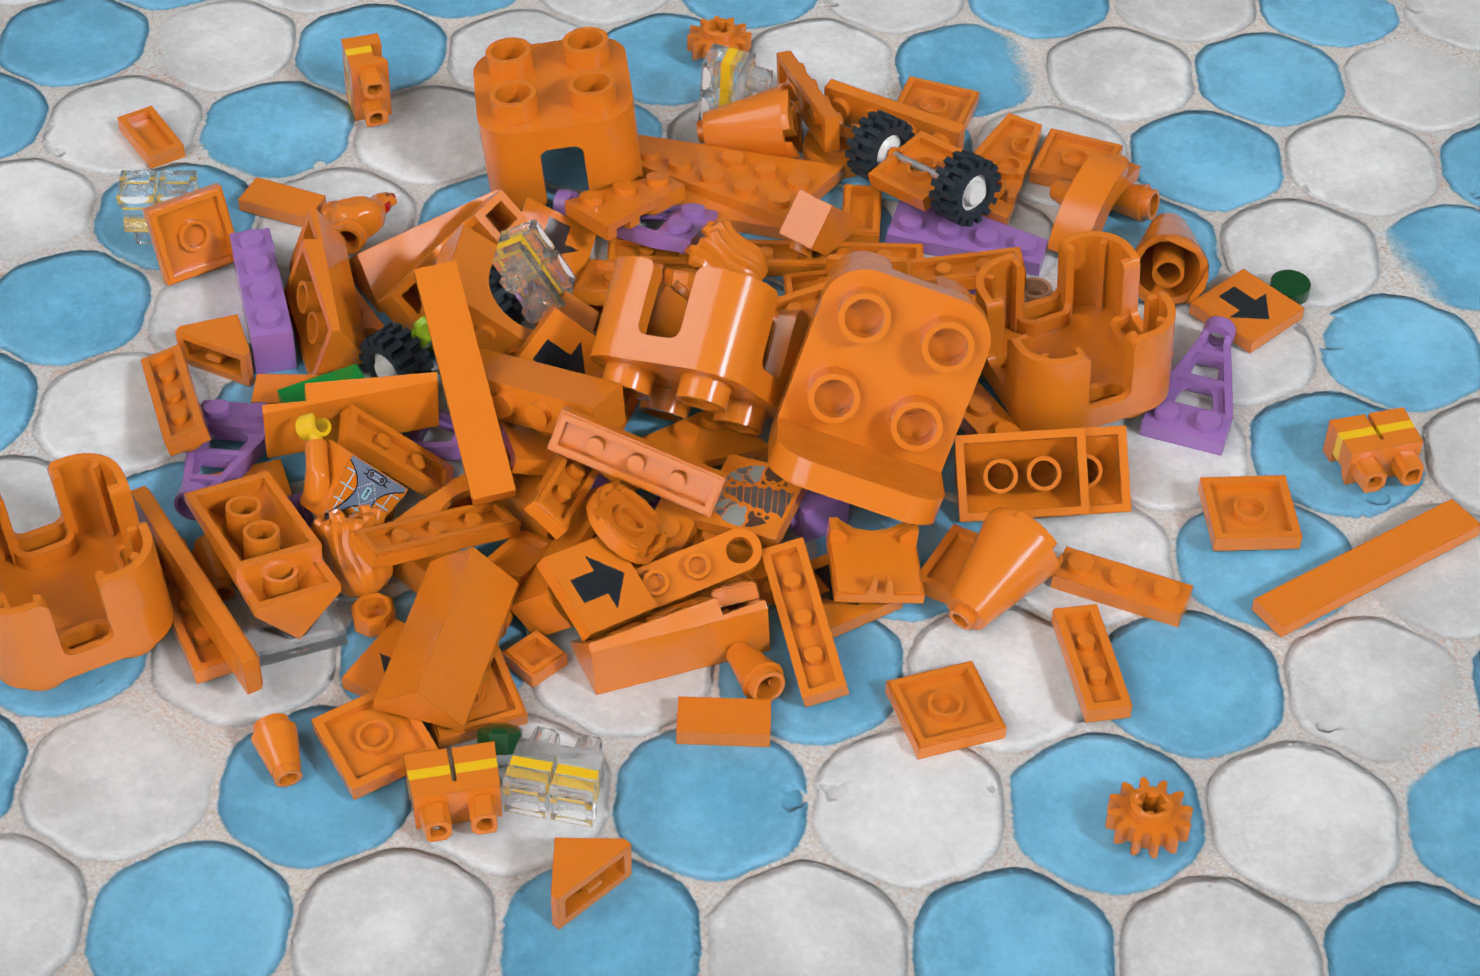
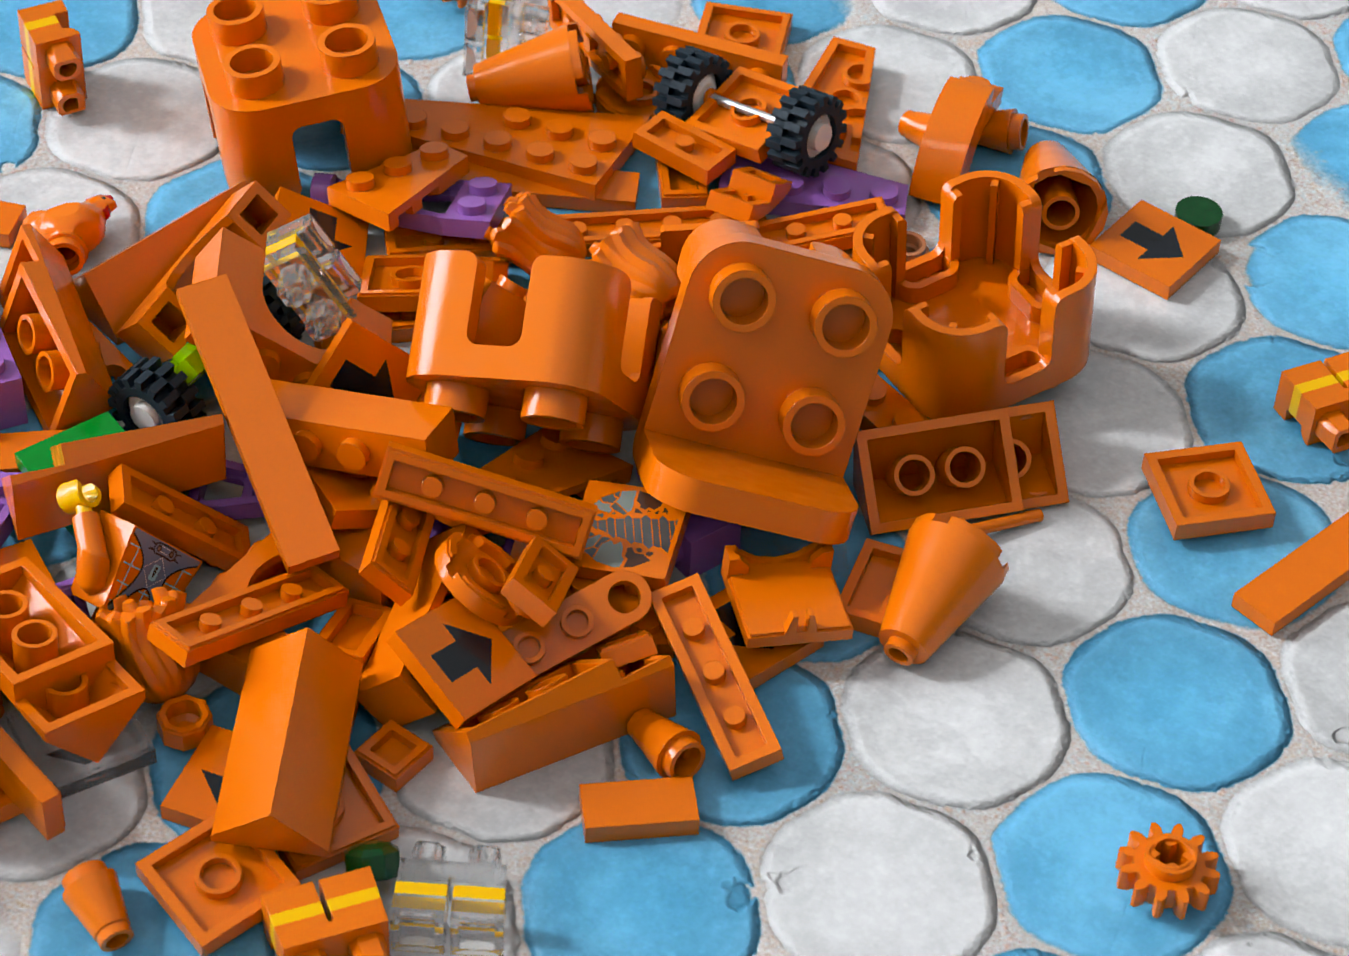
camera: 10 degrees left, 0 degrees up
orange slope [779,190,862,257] -> none
orange tile [885,661,1007,760] -> none
orange tile [1028,128,1123,187] -> none
orange plate [1051,546,1193,627] -> none
orange plate [1051,604,1133,723] -> none
medium lavender plate [1139,316,1236,456] -> none
none -> orange plate [500,534,579,628]
none -> orange piece [588,222,681,321]
none -> orange plate [633,110,736,186]
none -> orange slope [705,166,792,221]
none -> orange pin [958,509,1044,534]

